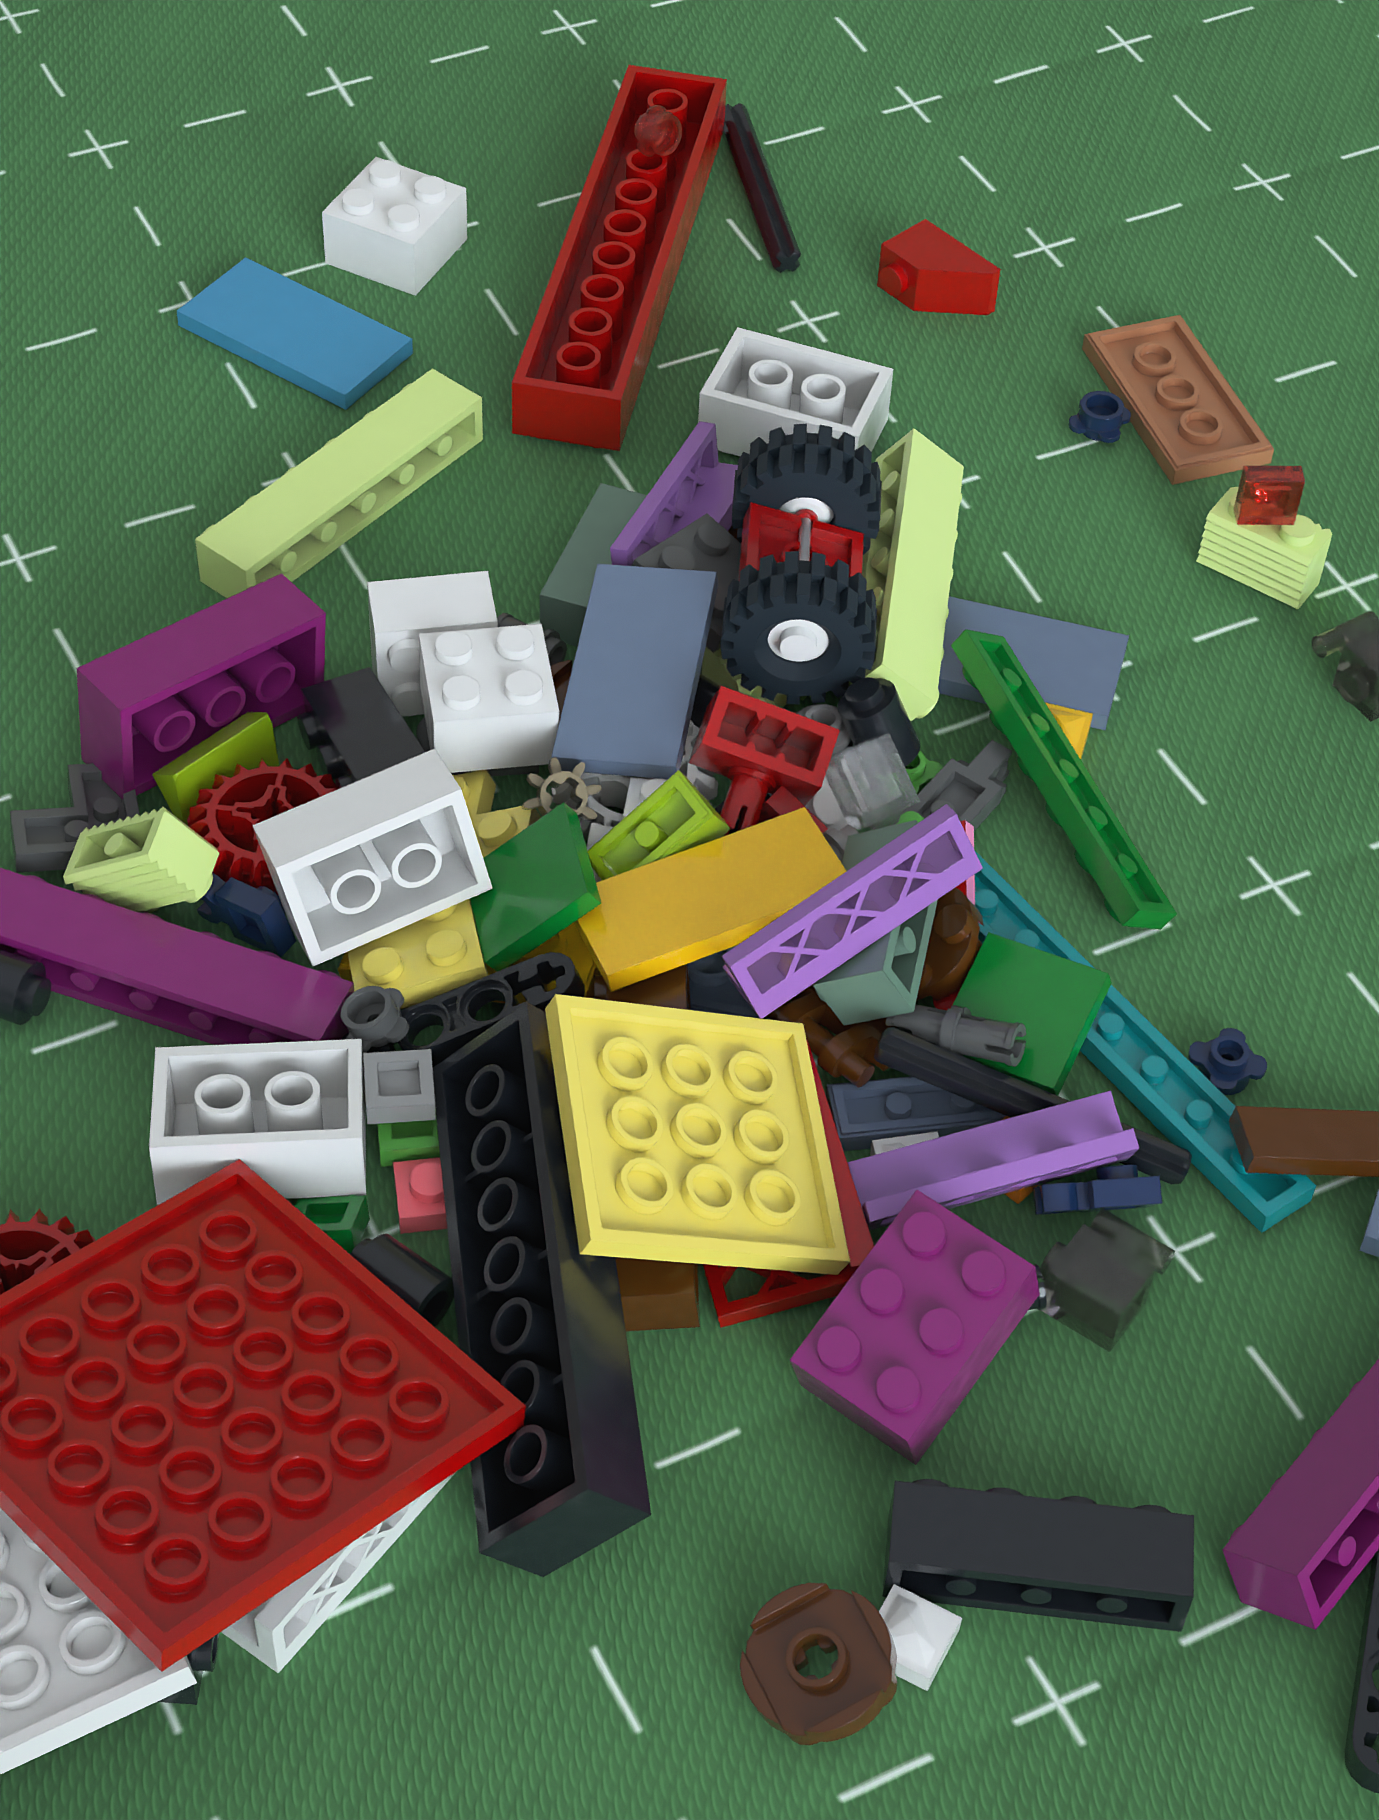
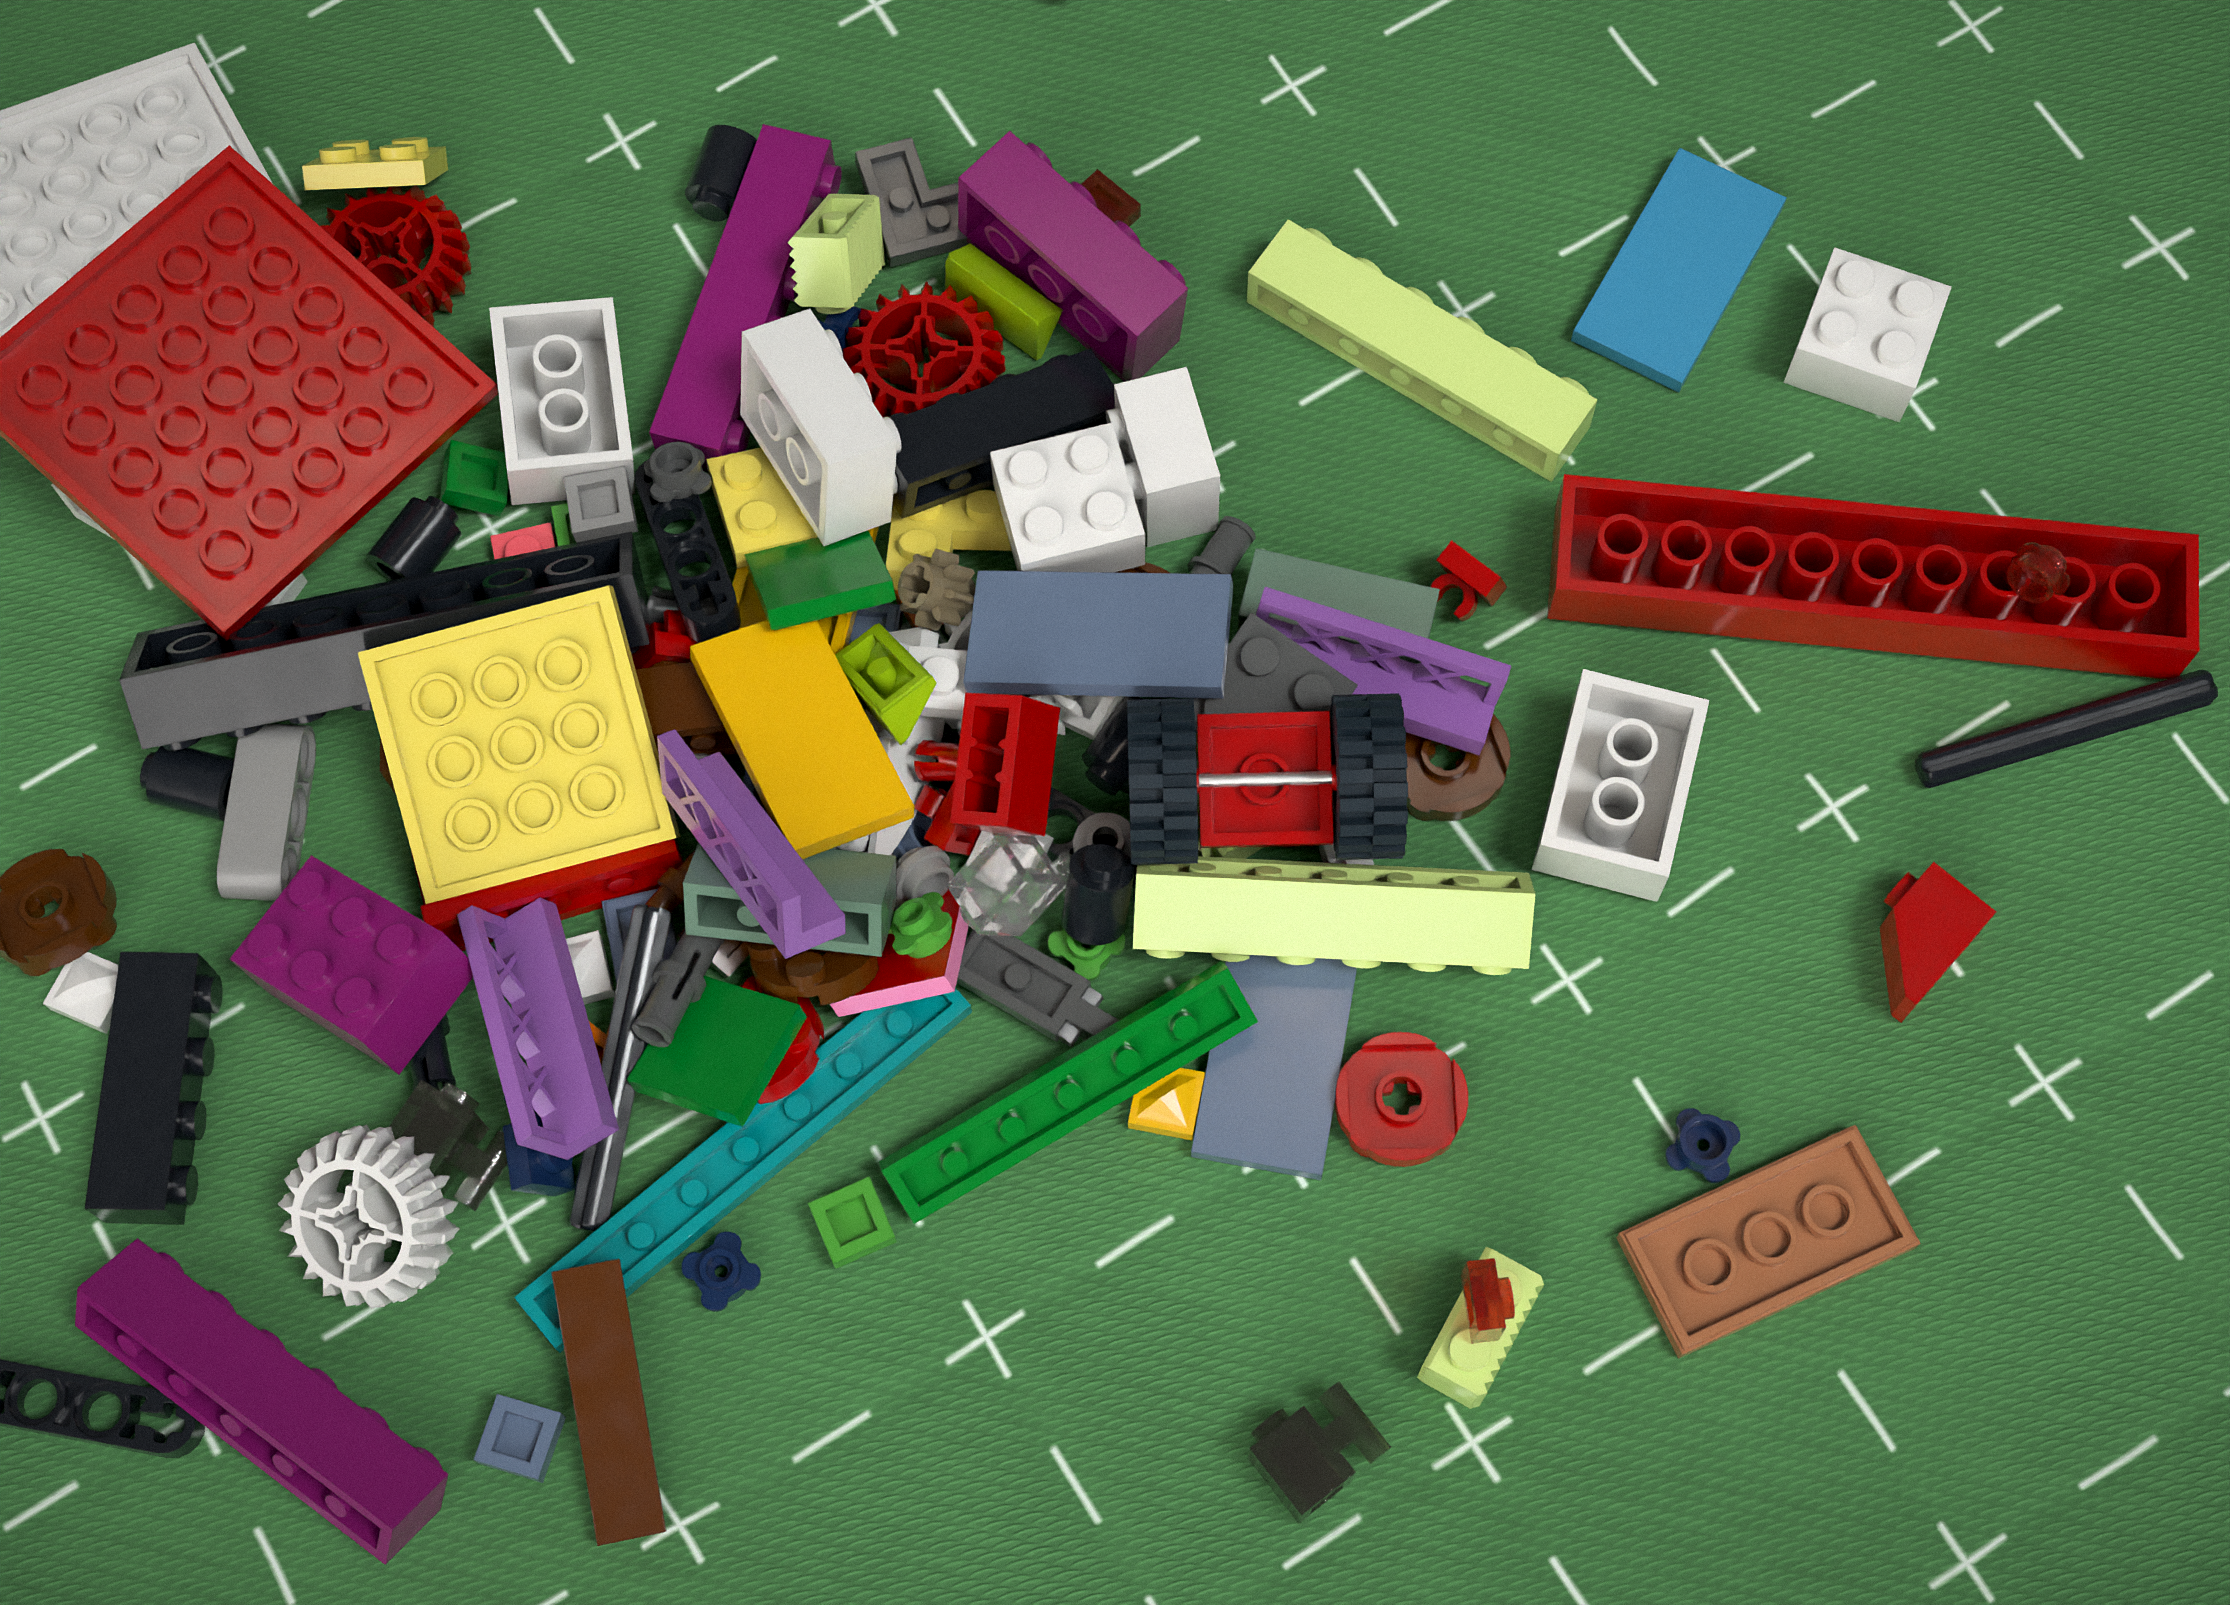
camera: 90 degrees right, 20 degrees up
none -> black brick [140,746,234,821]
none -> light grey beam [217,723,316,901]
none -> white gear [278,1125,460,1309]
none -> bright green plate [808,1177,897,1269]
none -> red plate [1335,1032,1468,1167]
none -> red tile [1430,540,1507,622]

